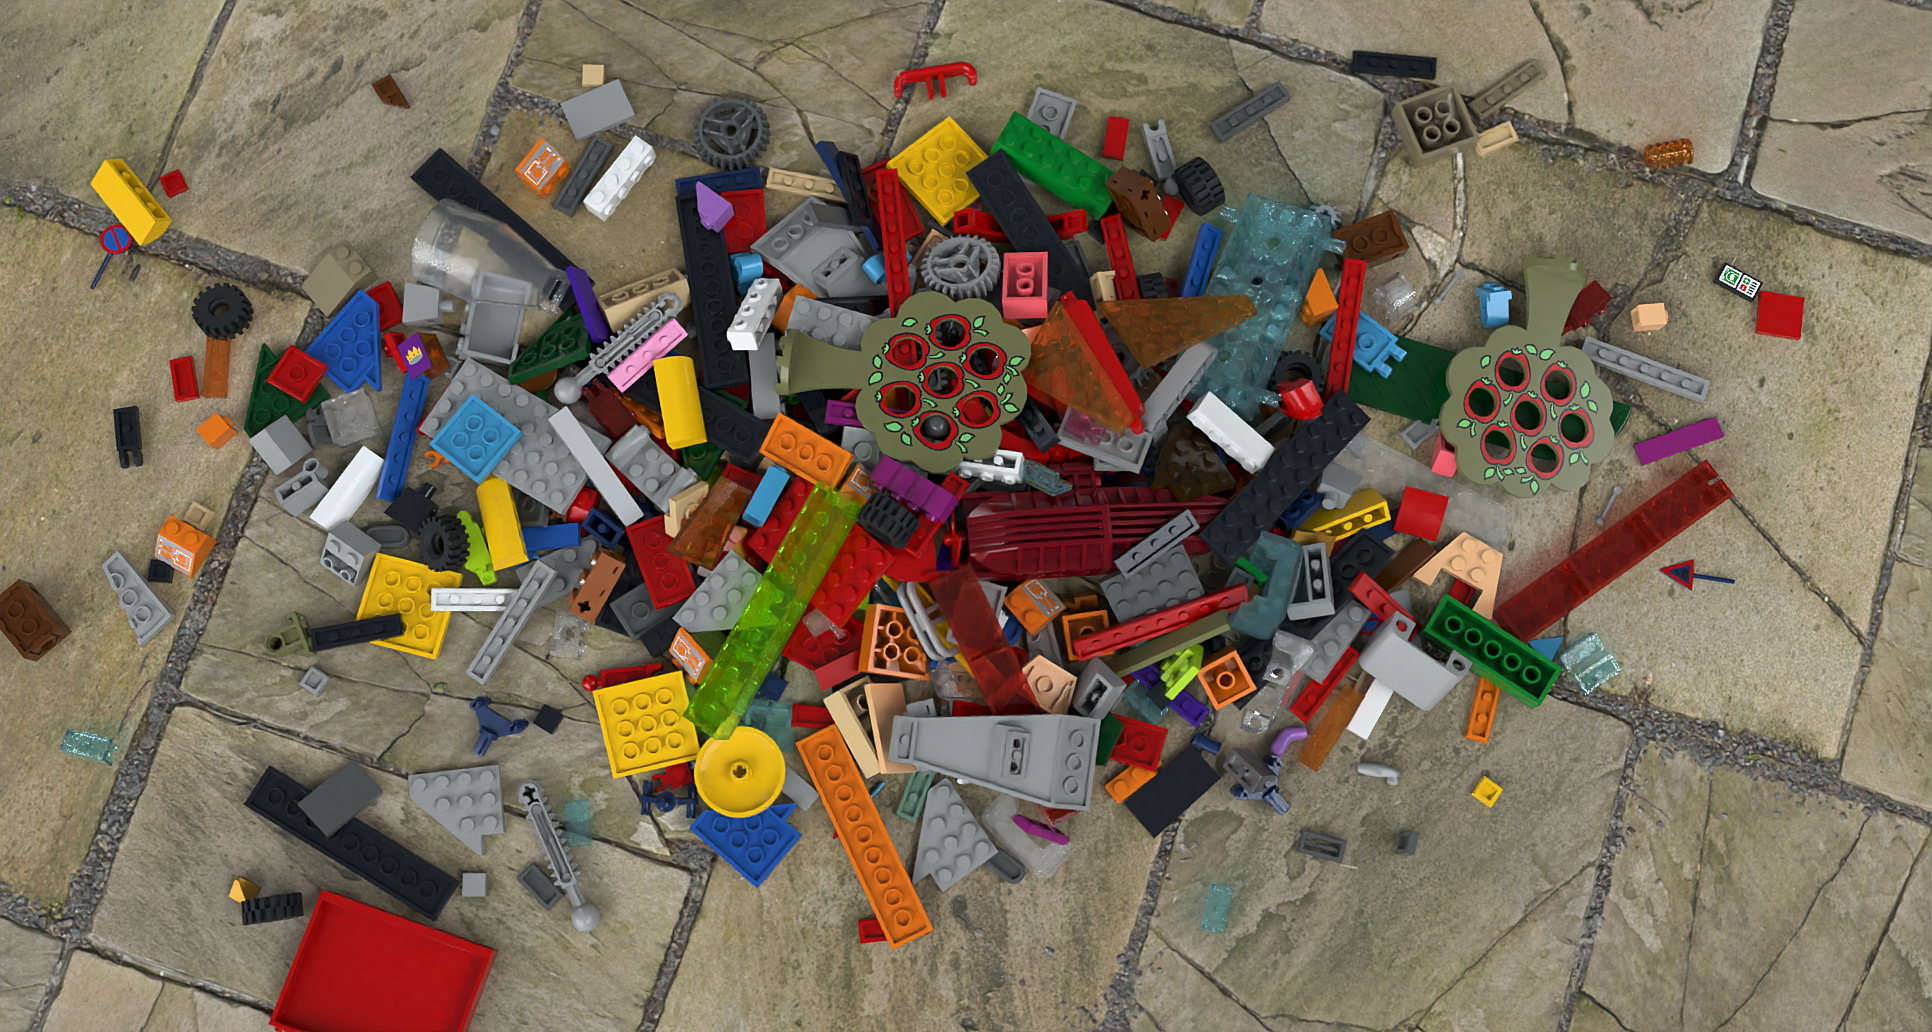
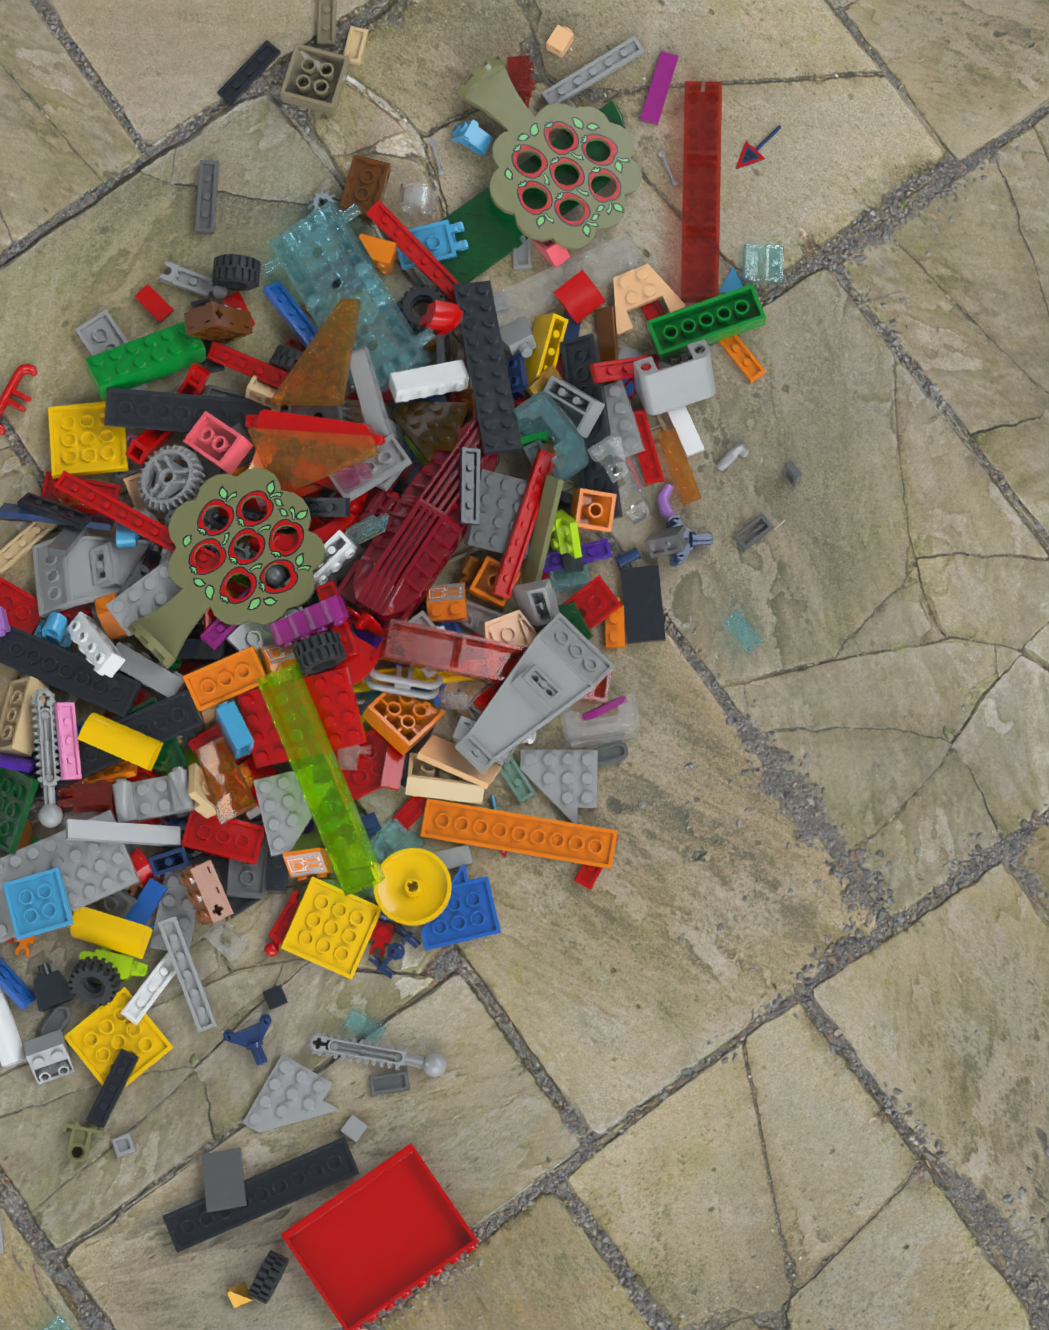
camera: 50 degrees left, 0 degrees up
yellow tile [1470,776,1503,808] -> none

